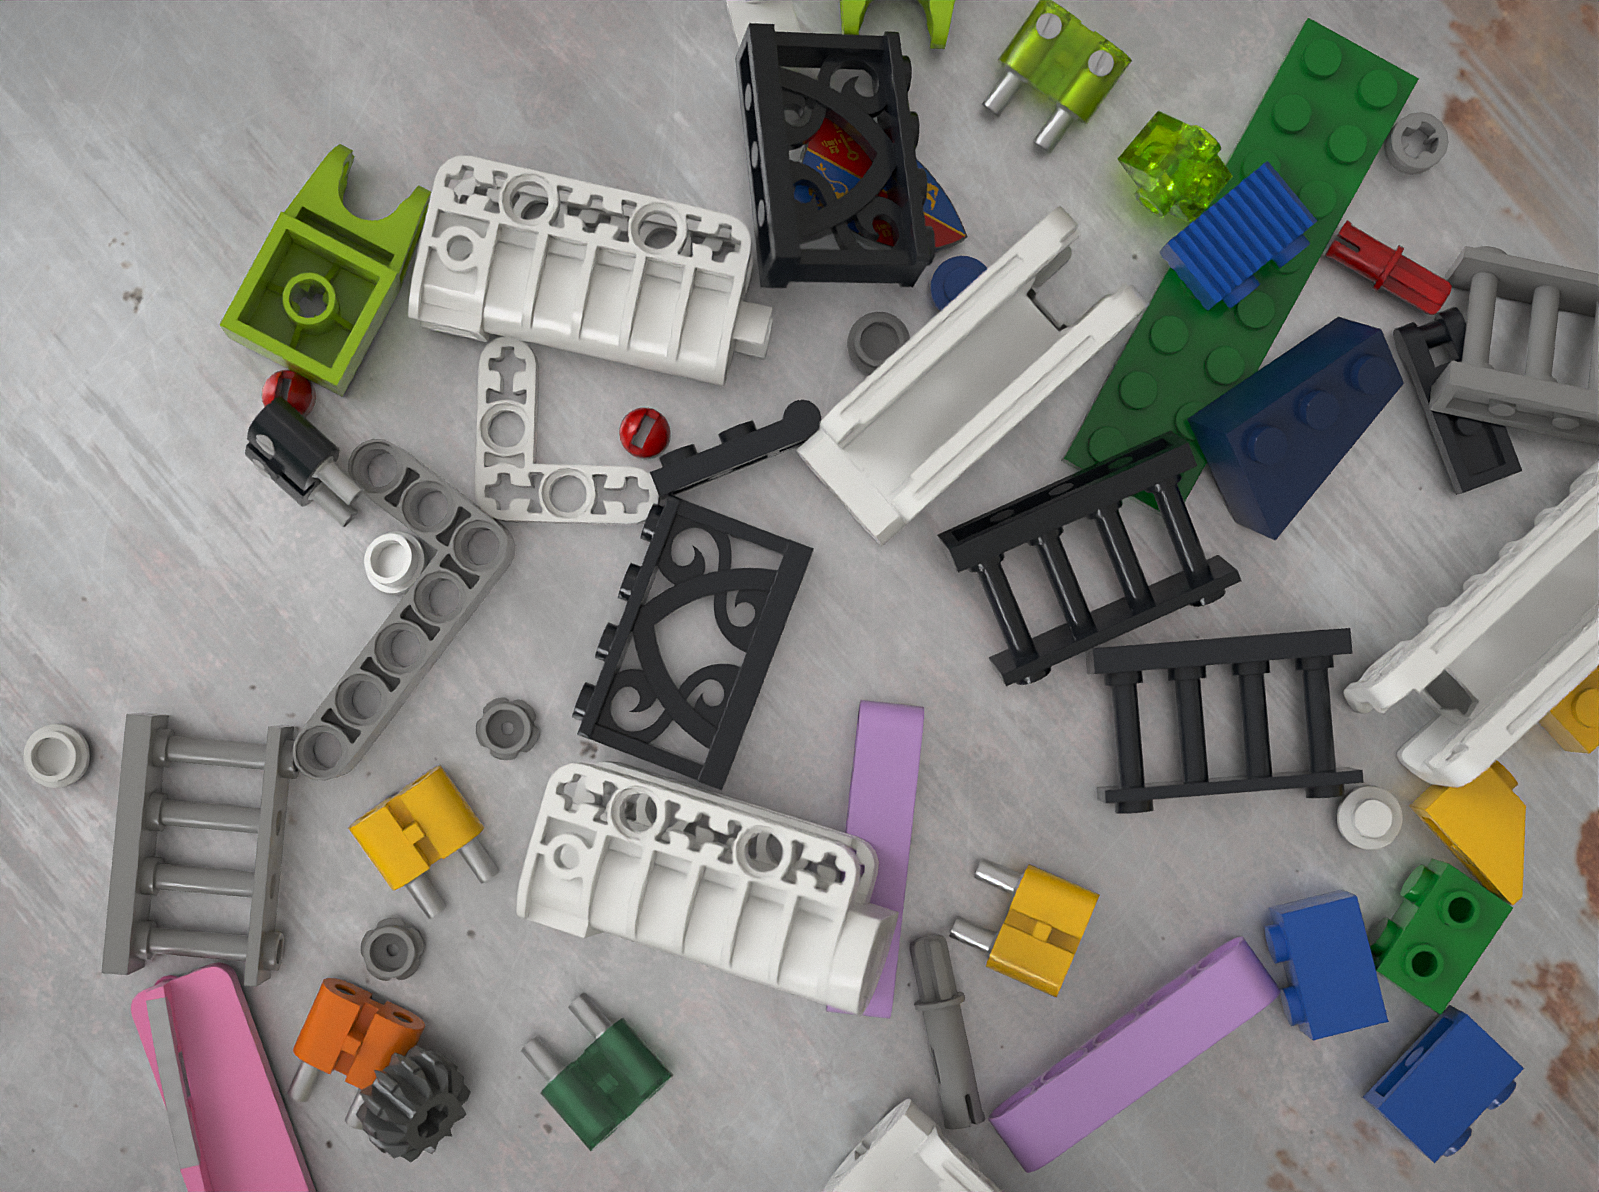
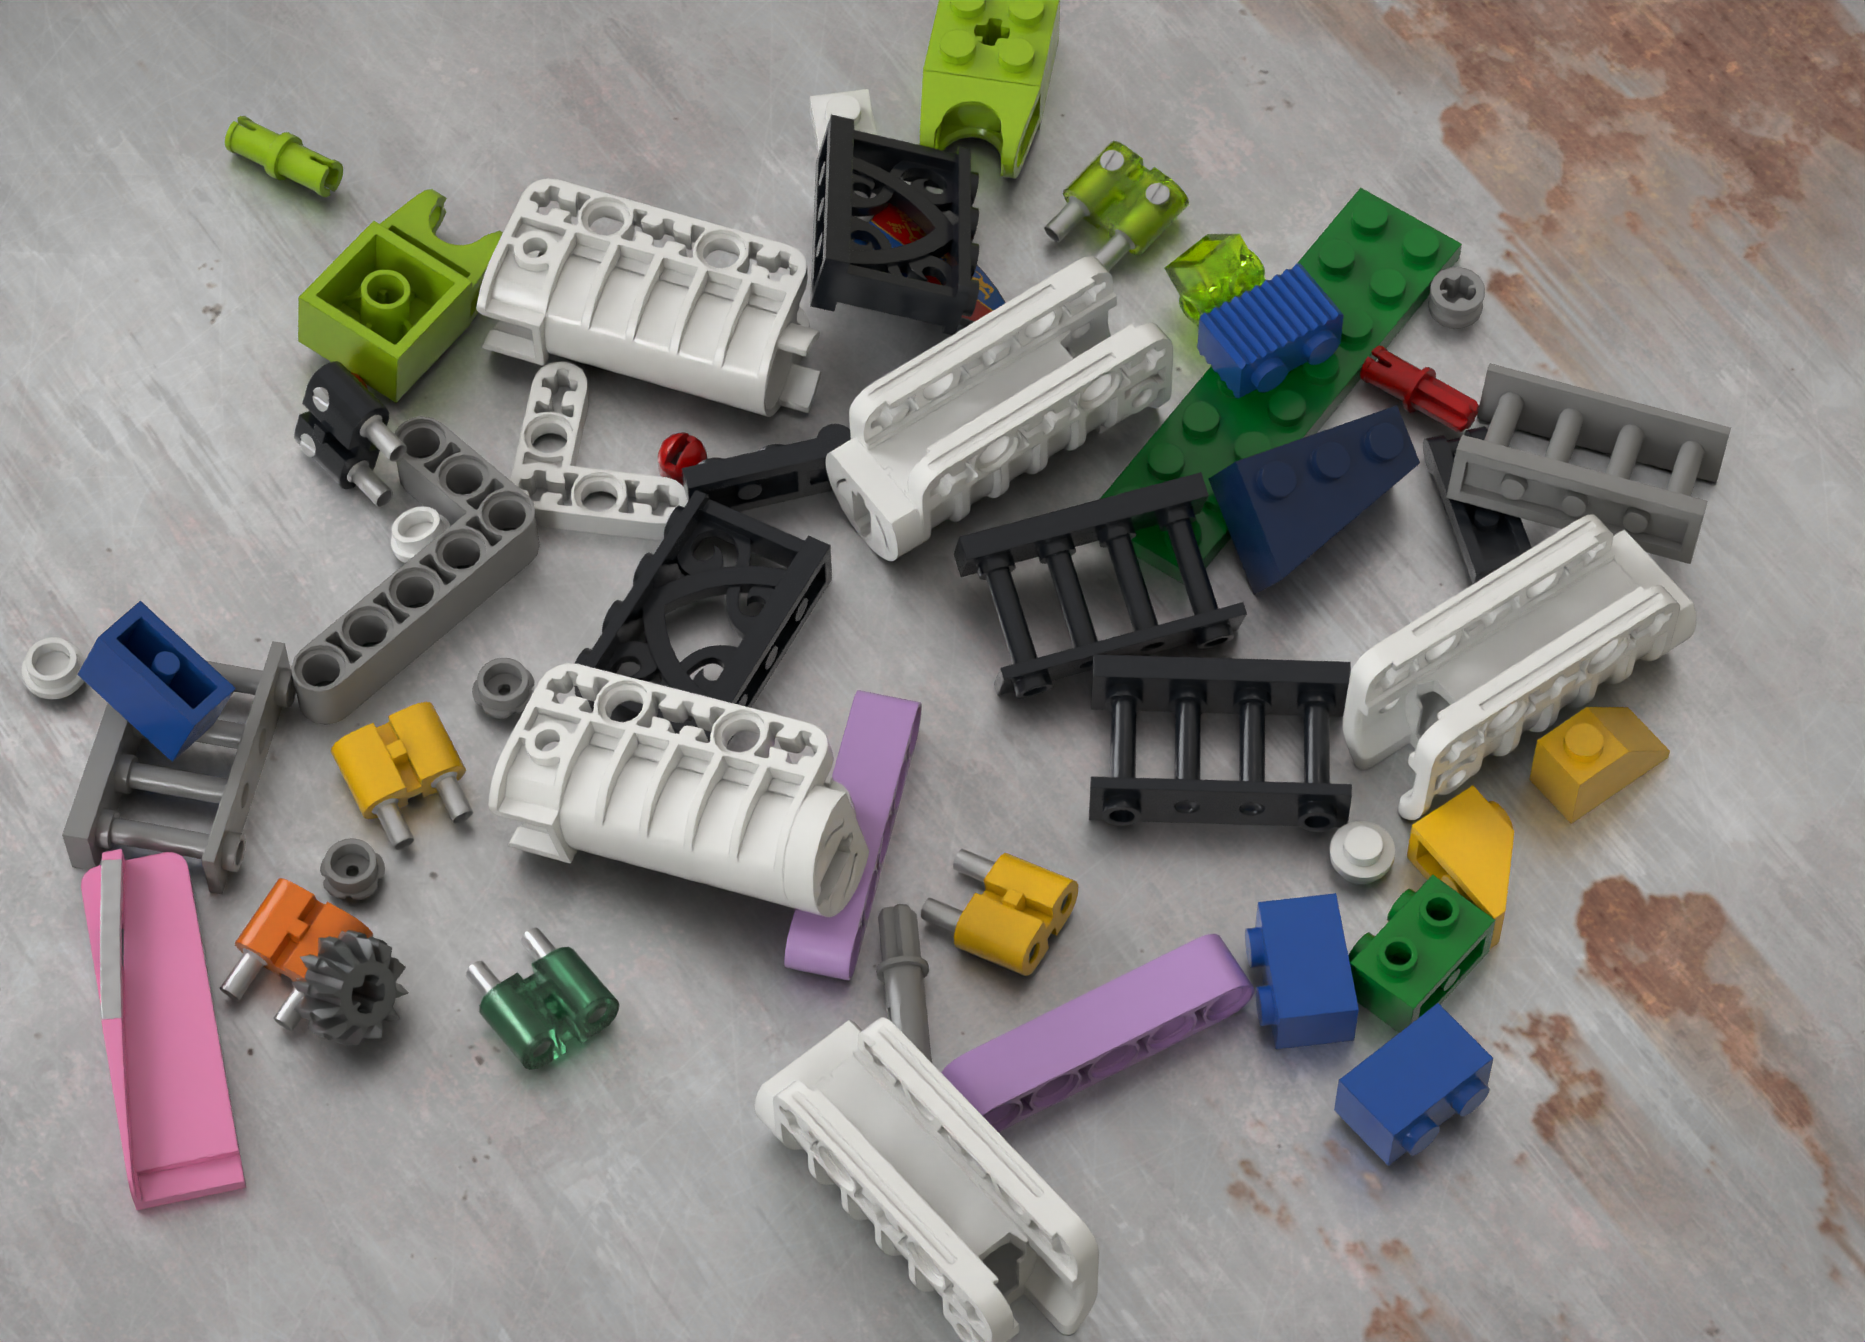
camera: 10 degrees right, 30 degrees down
none -> blue brick [77,601,236,762]
none -> lime pin [225,116,343,197]

